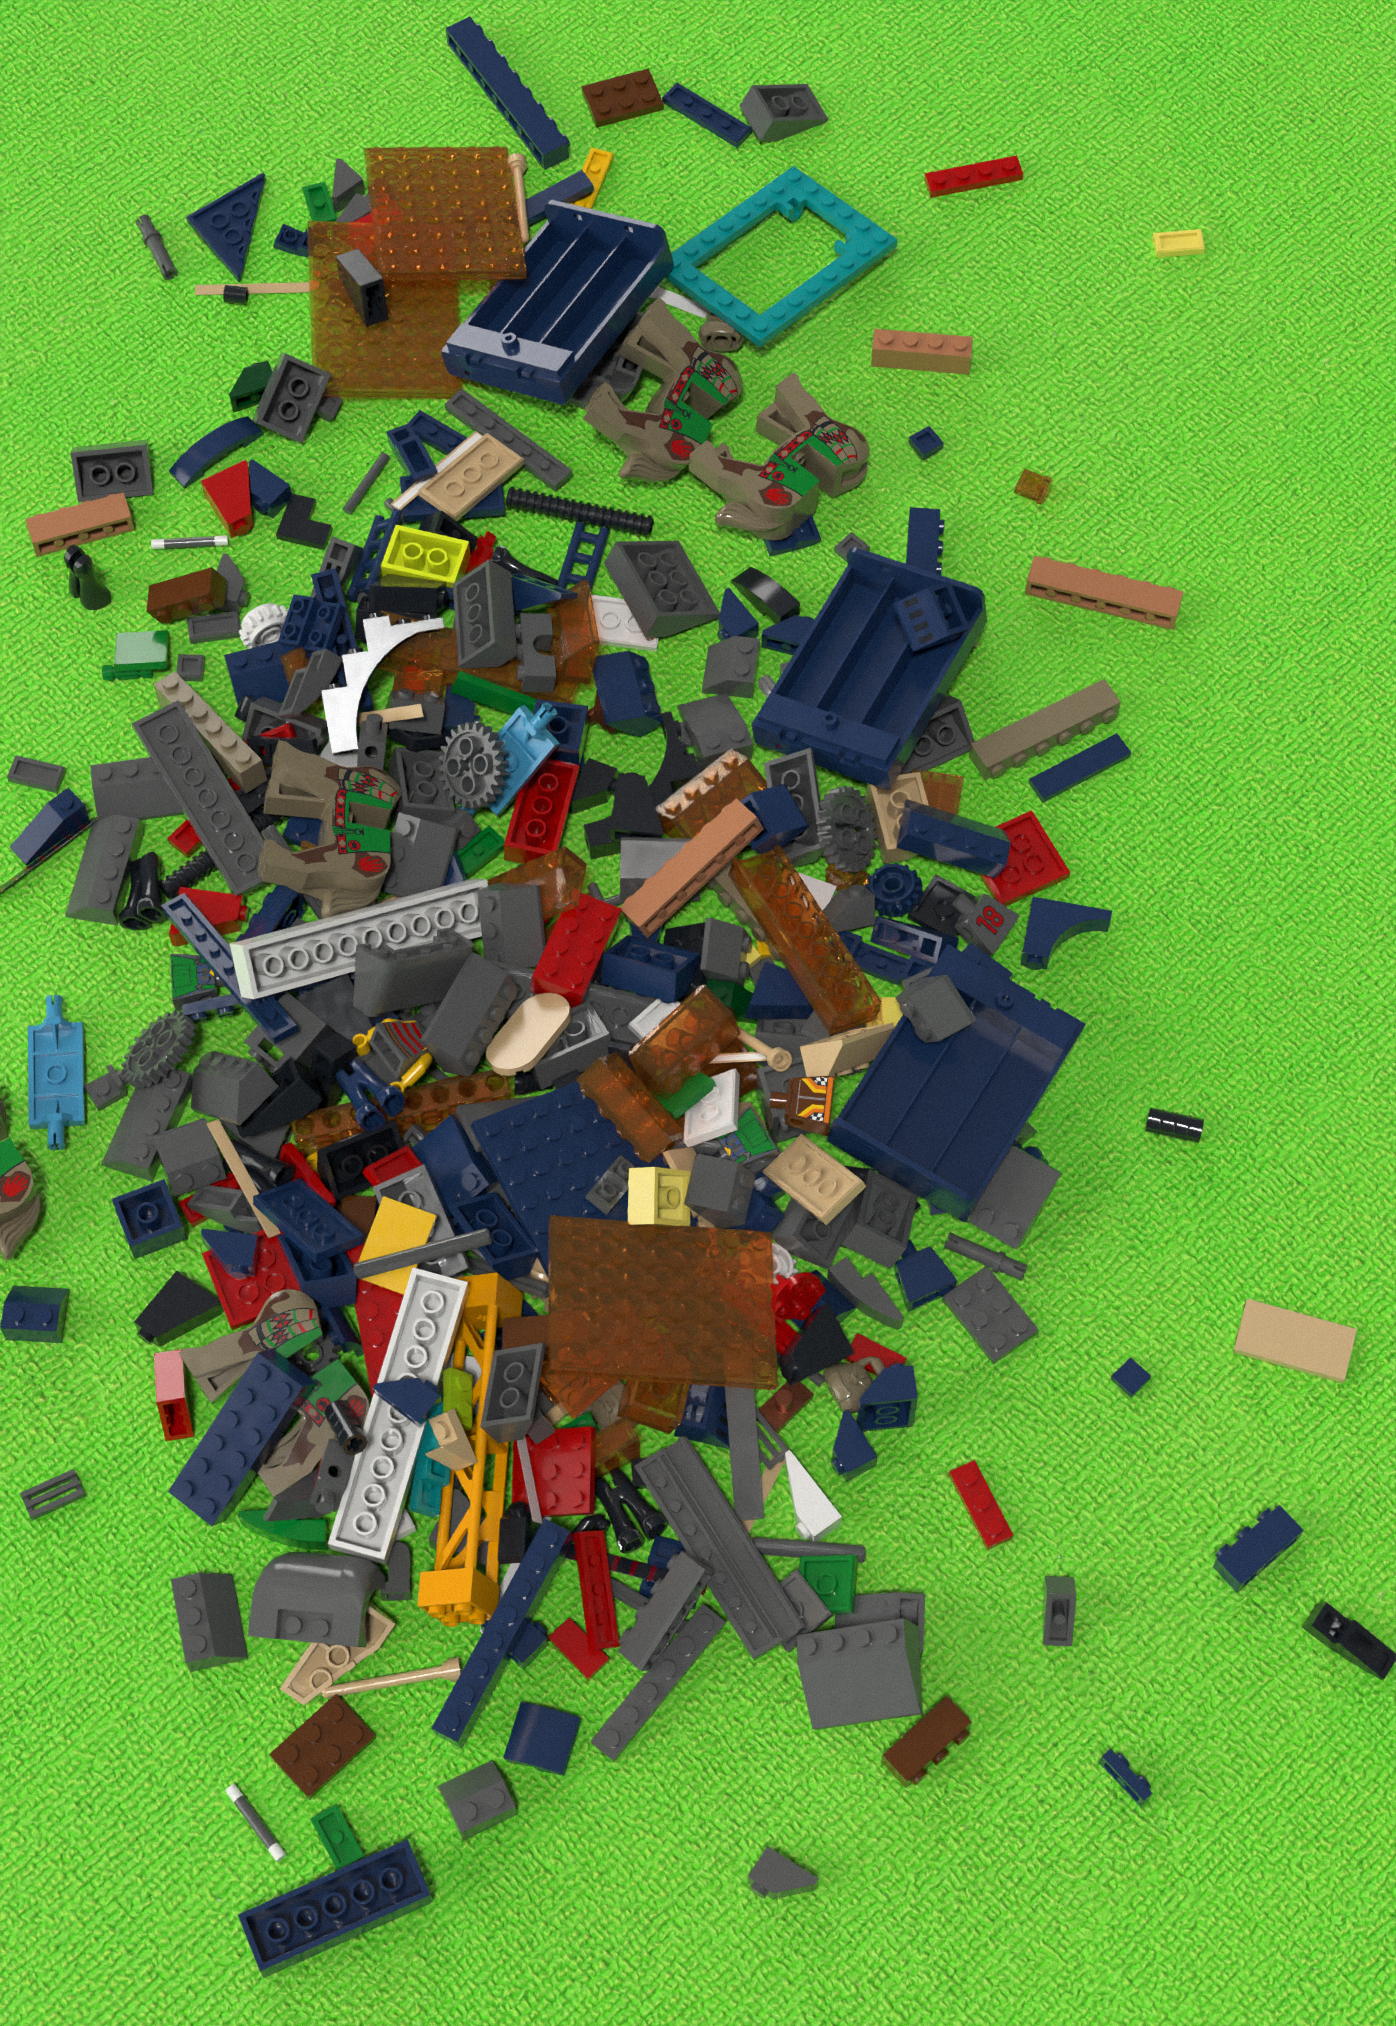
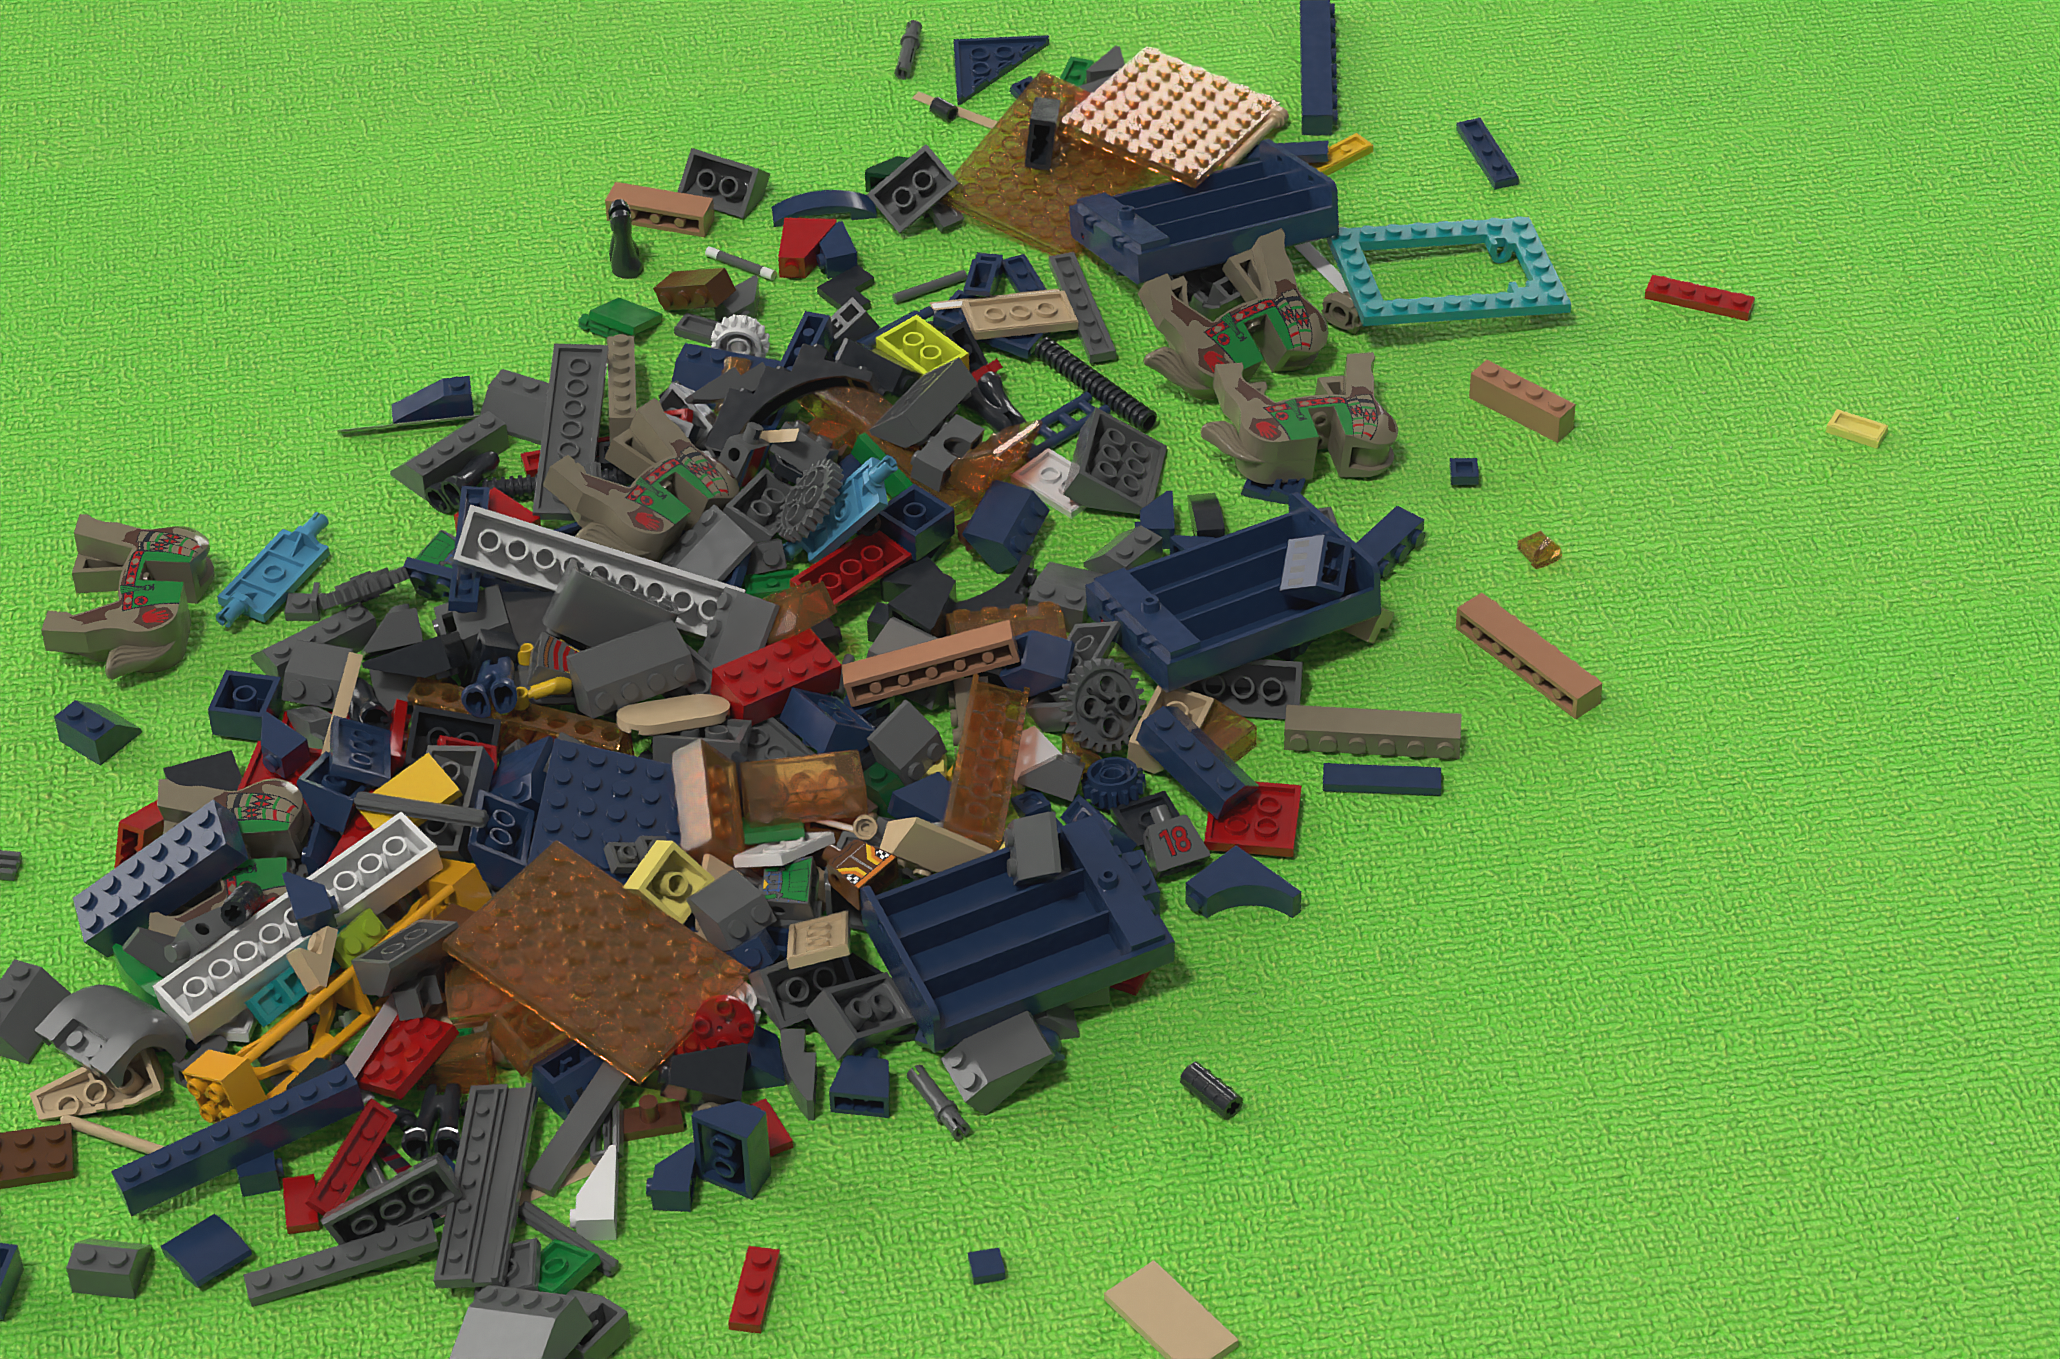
camera: 35 degrees right, 20 degrees down
dark grey tile [7,755,66,793] -> none
dark grey tile [176,654,205,682] -> none
dark blue slope [278,594,346,653] -> none
dark blue slope [511,574,578,614] -> none
reddish brown plate [581,68,664,128] -> none
dark grey slope [740,84,828,141] -> none
dark grey plate [942,1266,1039,1365] -> none

